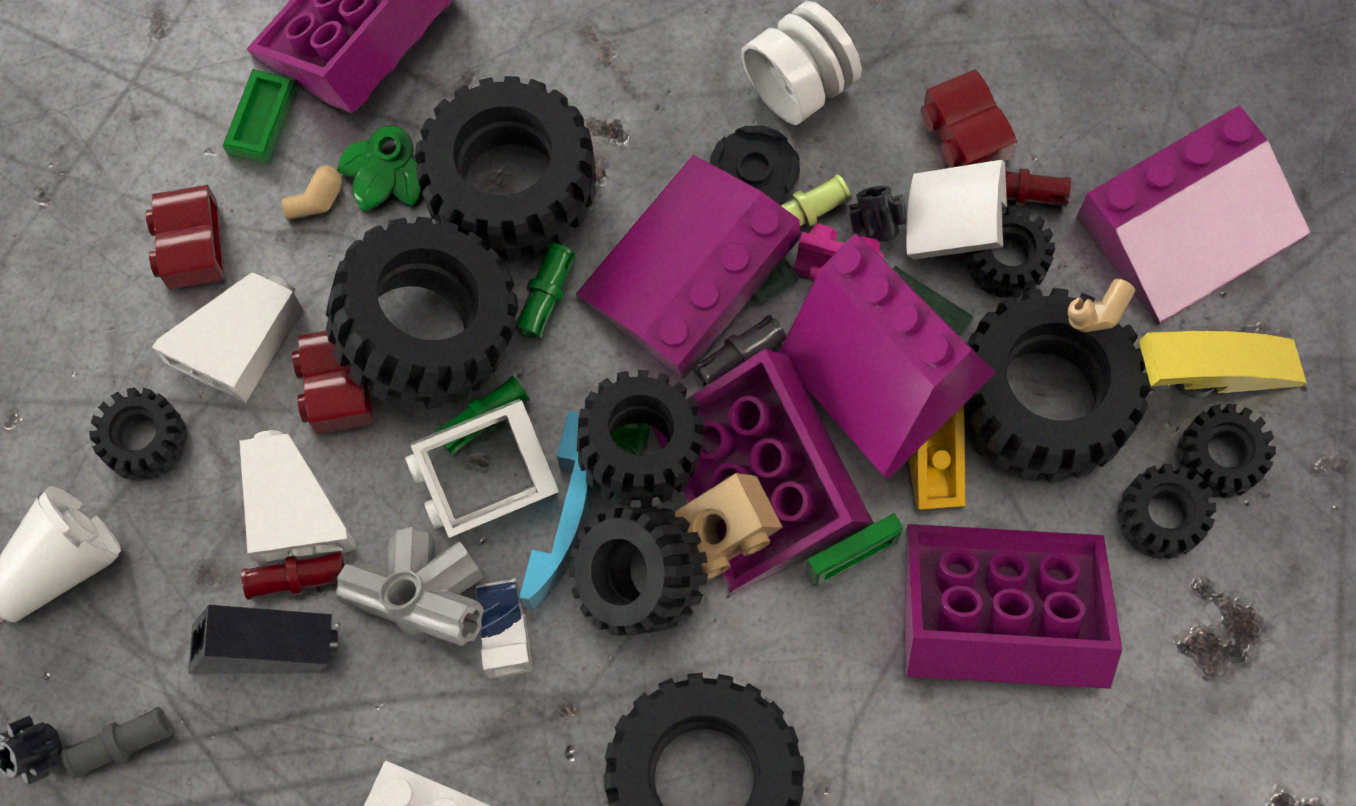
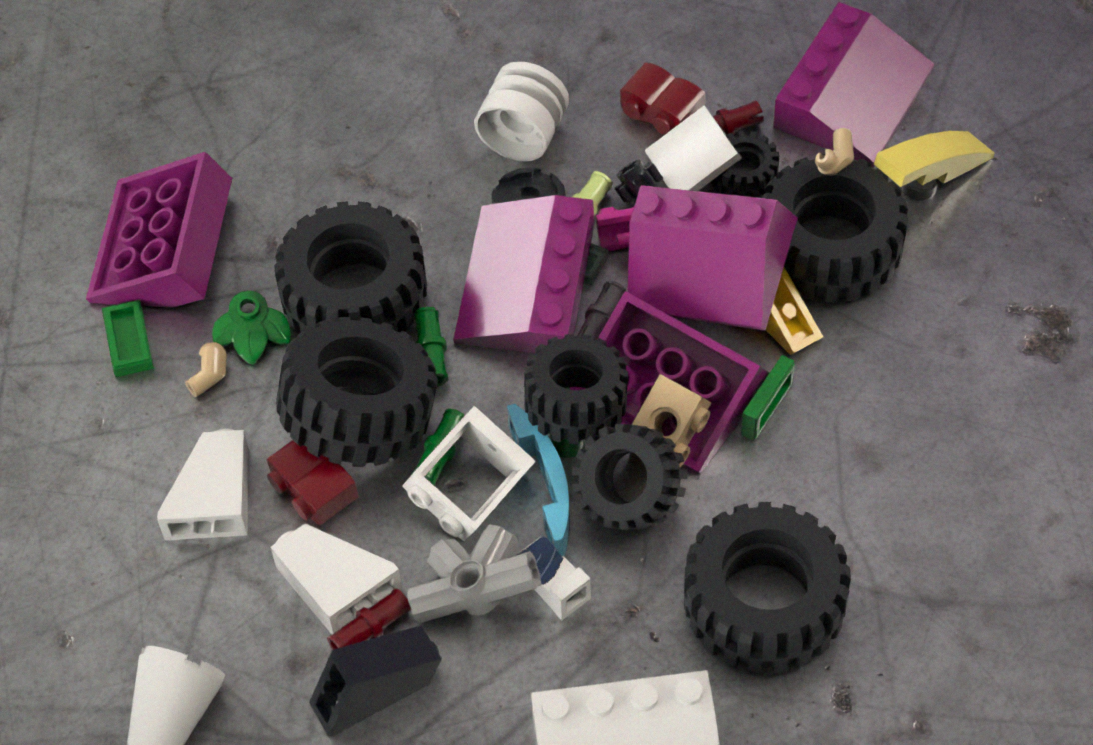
camera: 30 degrees left, 15 degrees down
black tyre [89,387,187,481] -> none
dark red brick [146,184,225,290] -> none
magenta slope [905,524,1122,689] -> none
black tyre [1118,464,1216,559] -> none
black tyre [1177,404,1276,499] -> none

